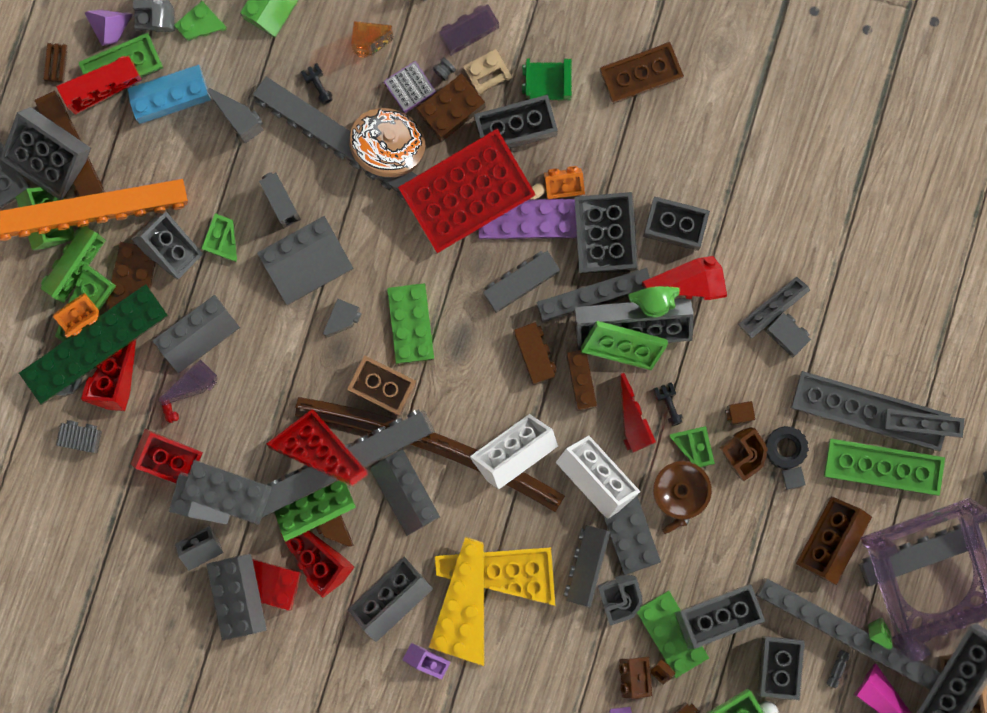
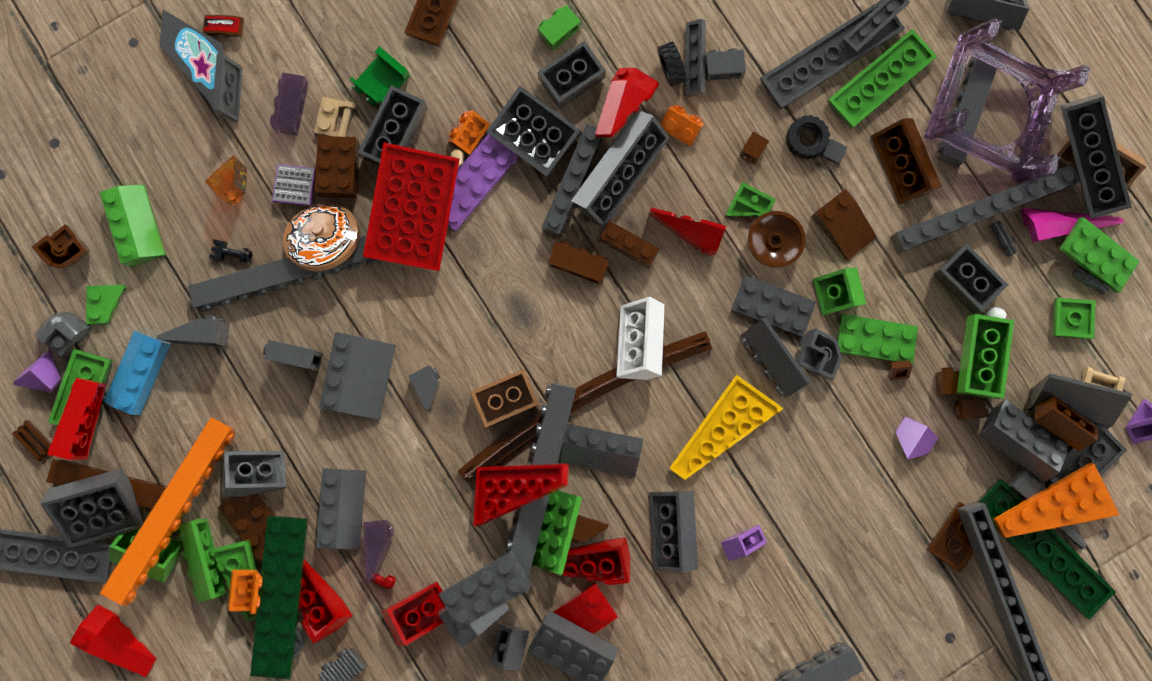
camera: 50 degrees left, 0 degrees up
bright green wing [201,213,237,262] -> none
bright green plate [387,283,434,364] -> none
yellow wing [429,537,485,666] -> none
dark grey wheel [432,57,456,81] -> none
dark grey brick [483,251,560,313] -> none
white slope [556,436,640,519] -> none
bright green plate [581,321,668,370] -> none
reddish brown bracket [619,657,652,699] -> none
bright green hat [628,286,680,317] -> none
black hinge [653,382,683,426] -> none
reddish brown piece [662,519,690,534] -> none
dark grey brick [674,584,765,650] -> none
reddish brown brick [719,427,768,481] -> none
bright green slope [869,618,892,649] -> none
none -> bright green brick [538,5,581,51]
none -> black tyre [657,41,686,87]
none -> orange bracket [660,105,704,146]
none -> reddish brown slope [811,189,877,260]
none -> bright green slope [813,267,866,315]

